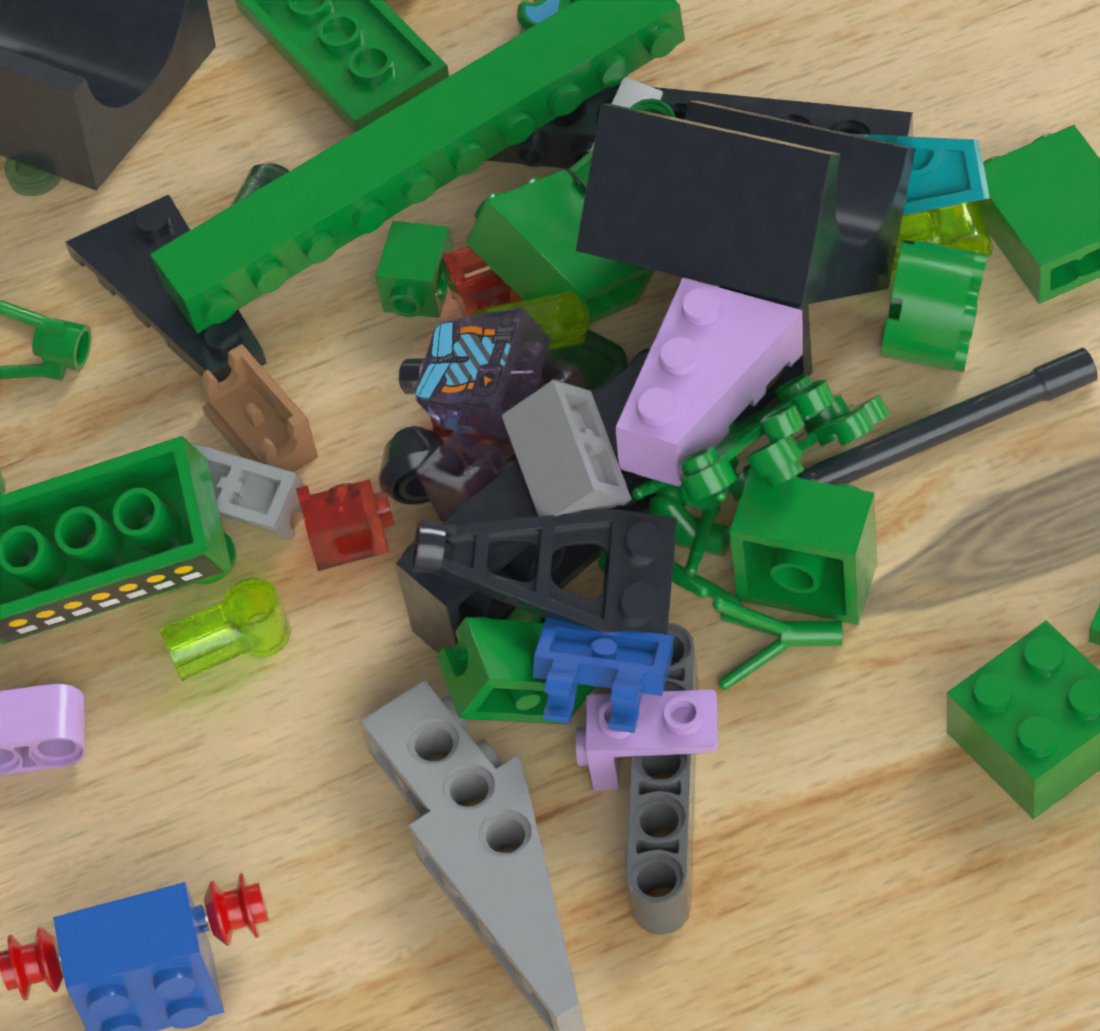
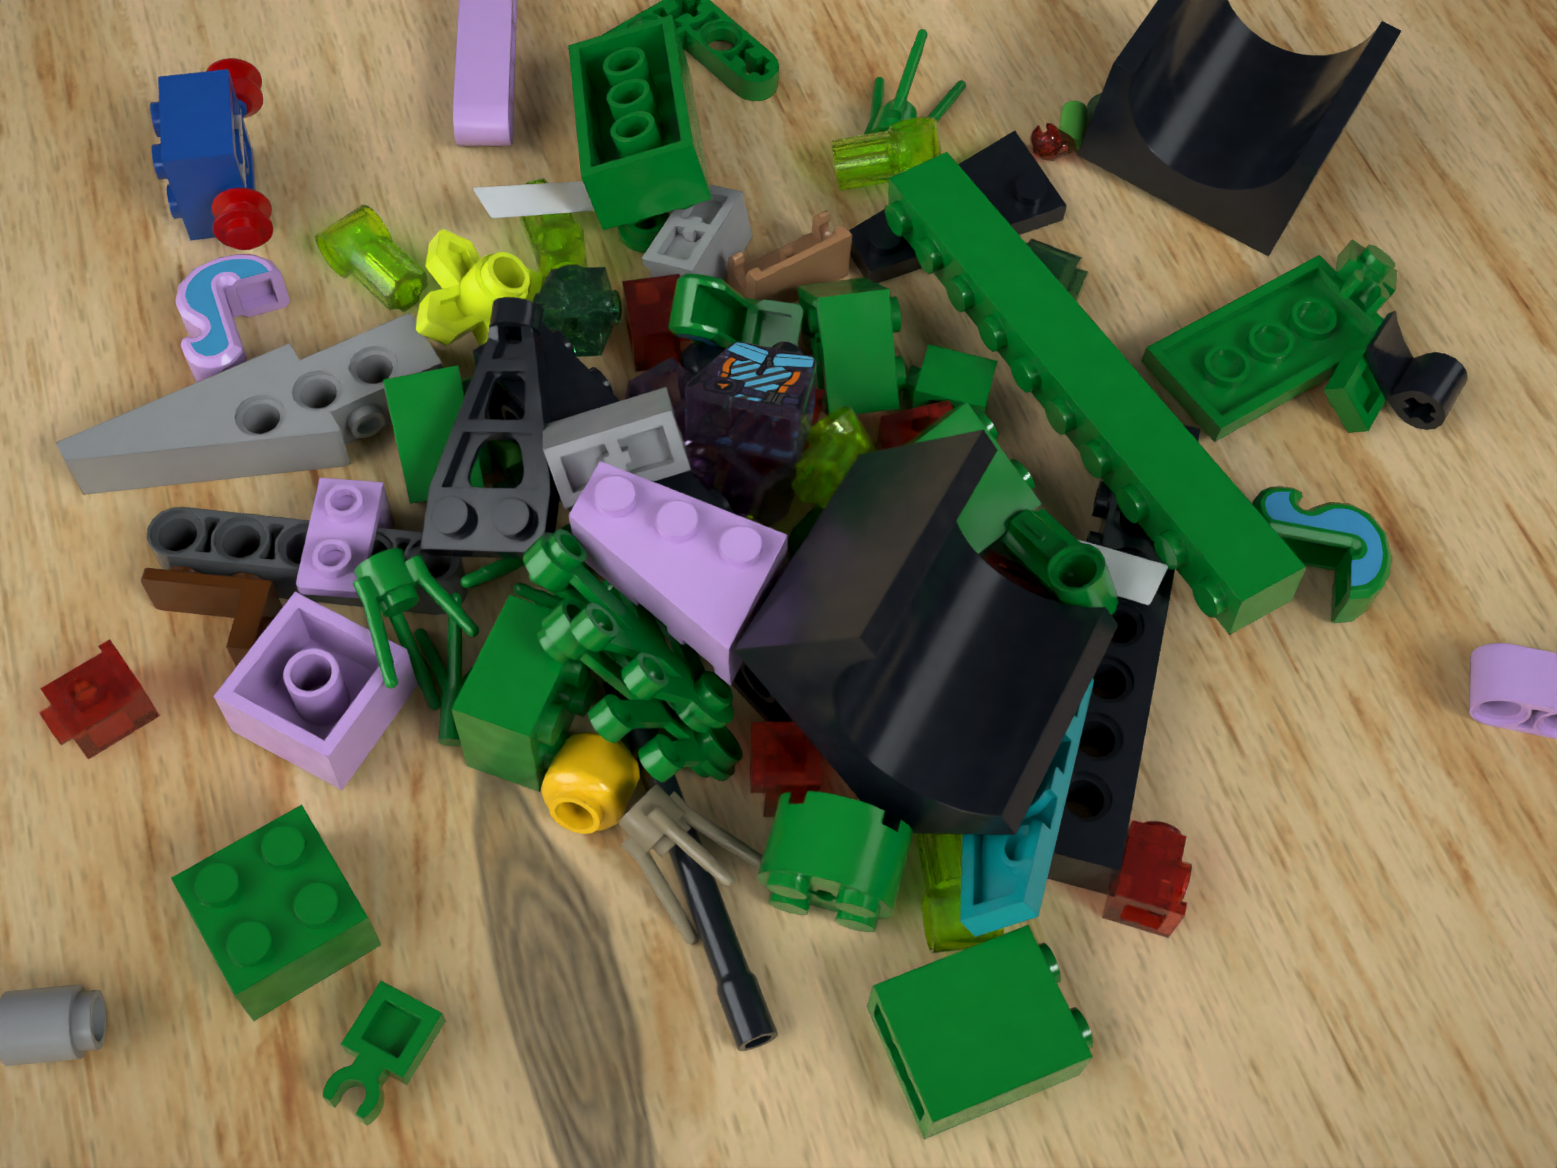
camera: 80 degrees right, 5 degrees up
blue plate [533,618,674,733] -> none
none -> clear red brick [39,639,160,759]
none -> reddish brown bracket [141,566,283,667]
none -> lavender animal [175,254,290,383]
none -> lavender brick [214,592,418,790]
none -> clear neon green piece [315,204,428,312]
none -> green plant [353,548,479,710]
none -> neon yellow plant [416,229,542,346]
none -> white sticker [473,181,595,218]
none -> clear green brick [533,264,622,357]
none -> yellow head [541,732,640,834]
none -> dark tan plant [618,784,763,945]
none -> green animal [668,273,804,360]
none -> clear red brick [750,722,822,817]
none -> green brick [797,277,906,418]
none -> clear neon green piece [832,117,942,191]
none -> arm [1030,100,1088,162]
none -> clear red brick [1102,820,1192,938]

